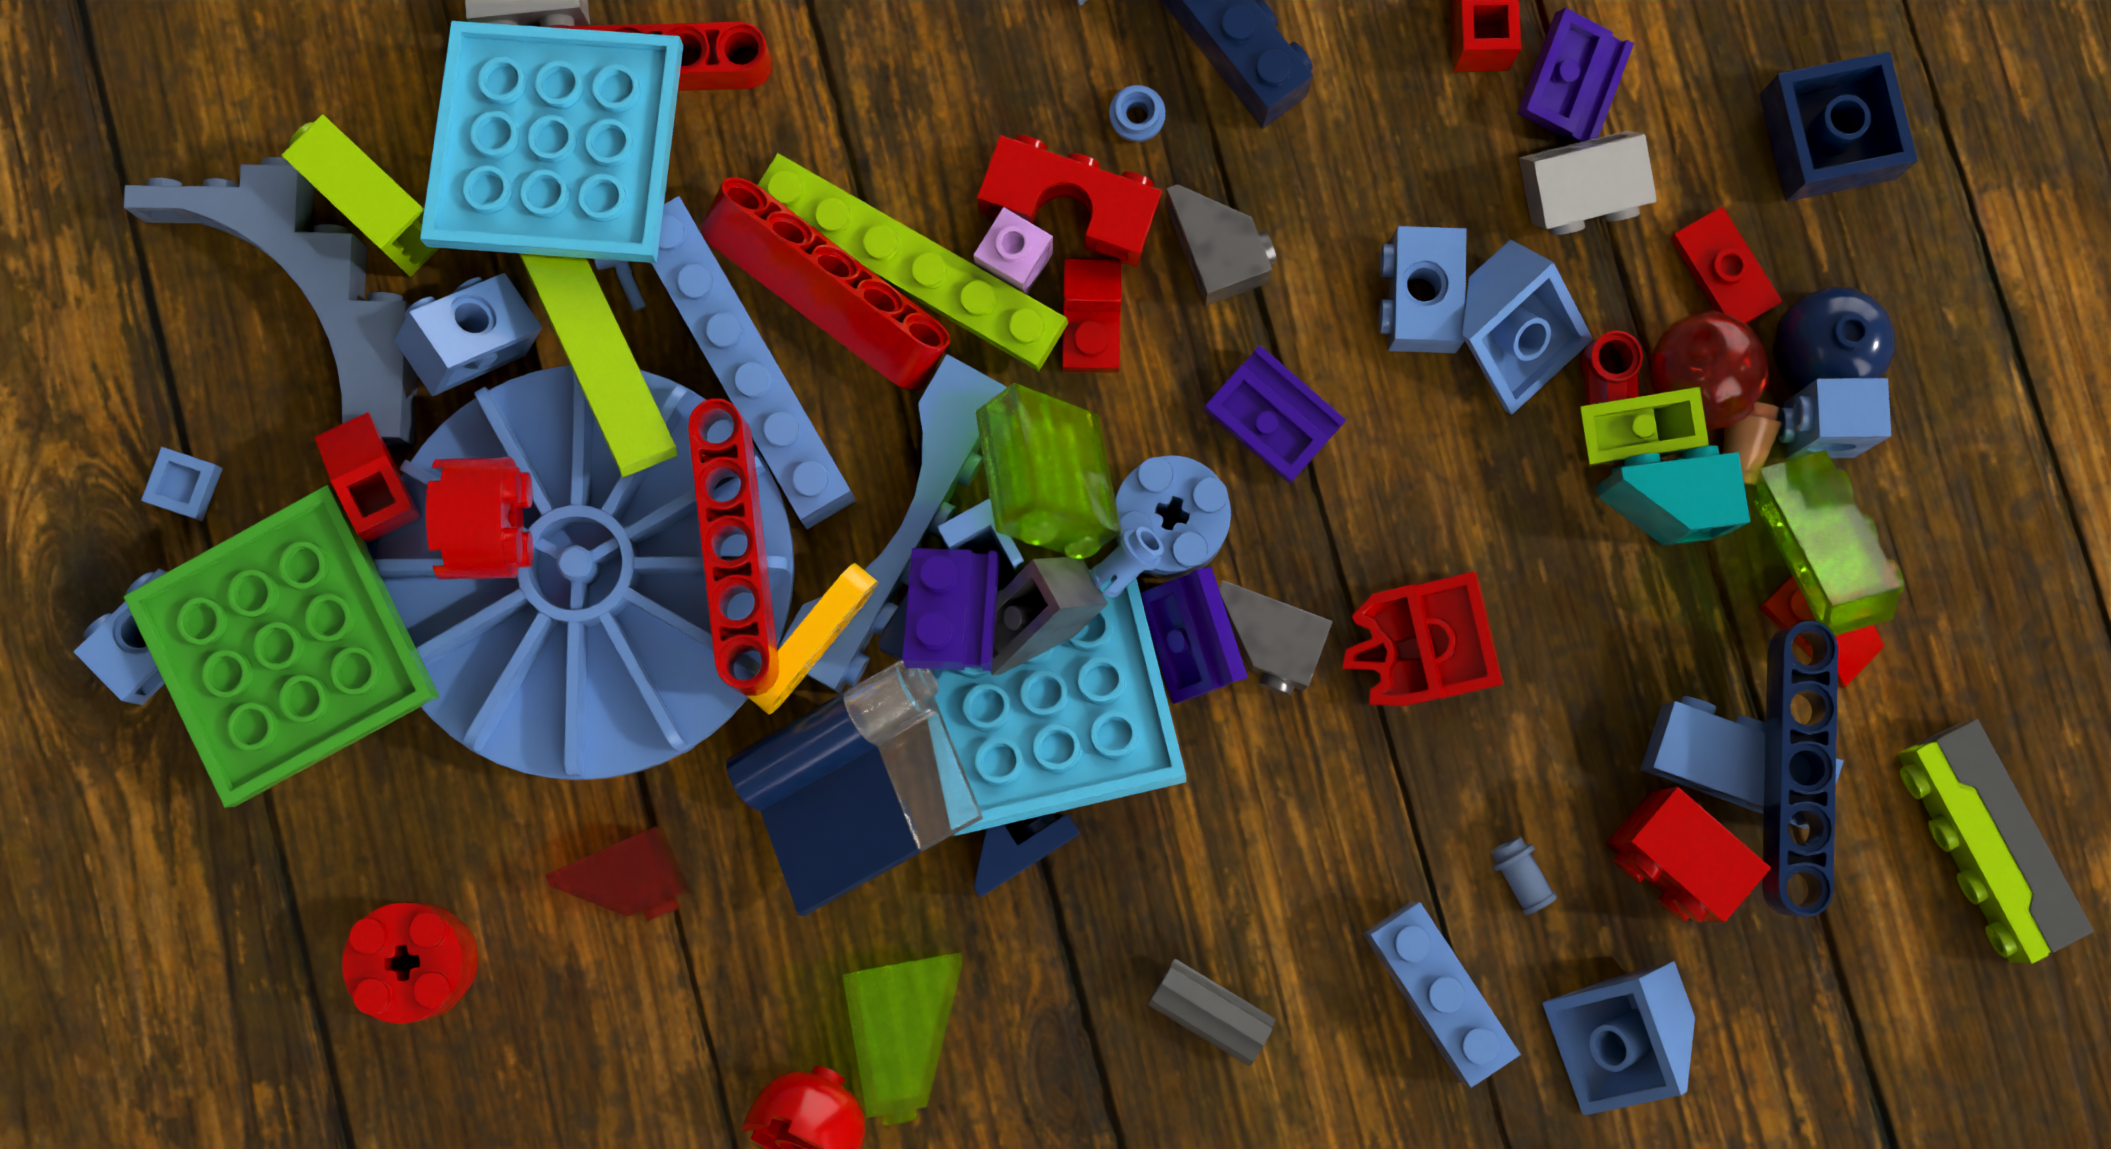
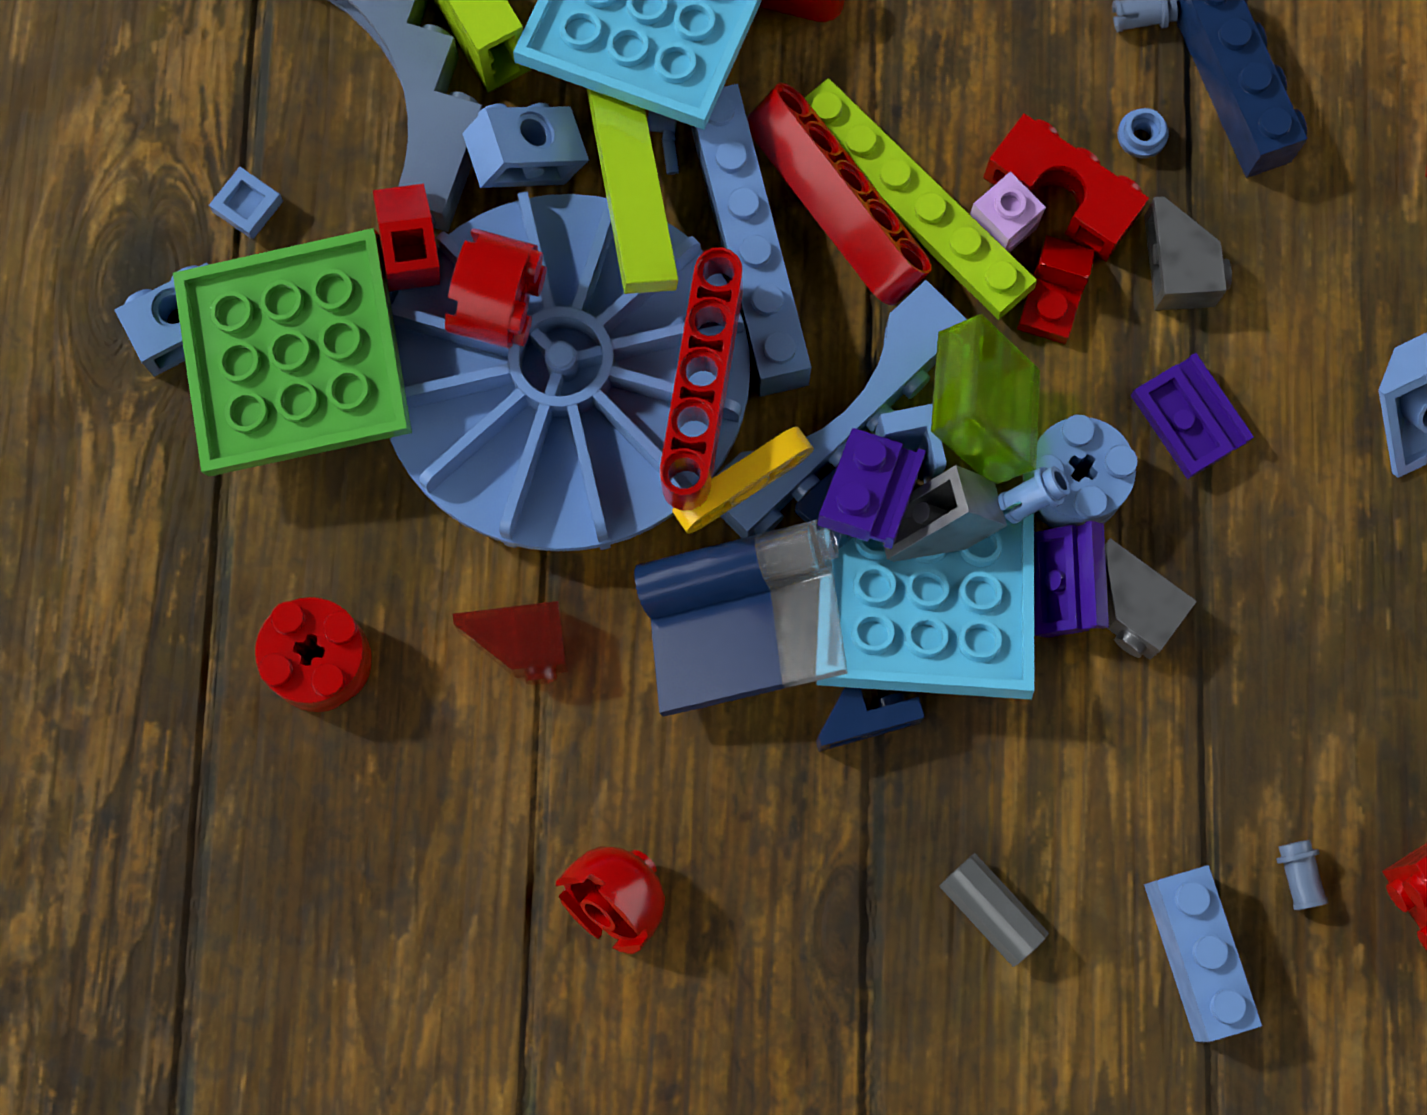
camera: 15 degrees right, 5 degrees down
clear neon green slope [843,951,964,1125] -> none
red plate [1342,571,1504,706] -> none
medium blue brick [1378,226,1467,353] -> none
medium blue slope [1542,961,1695,1116] -> none

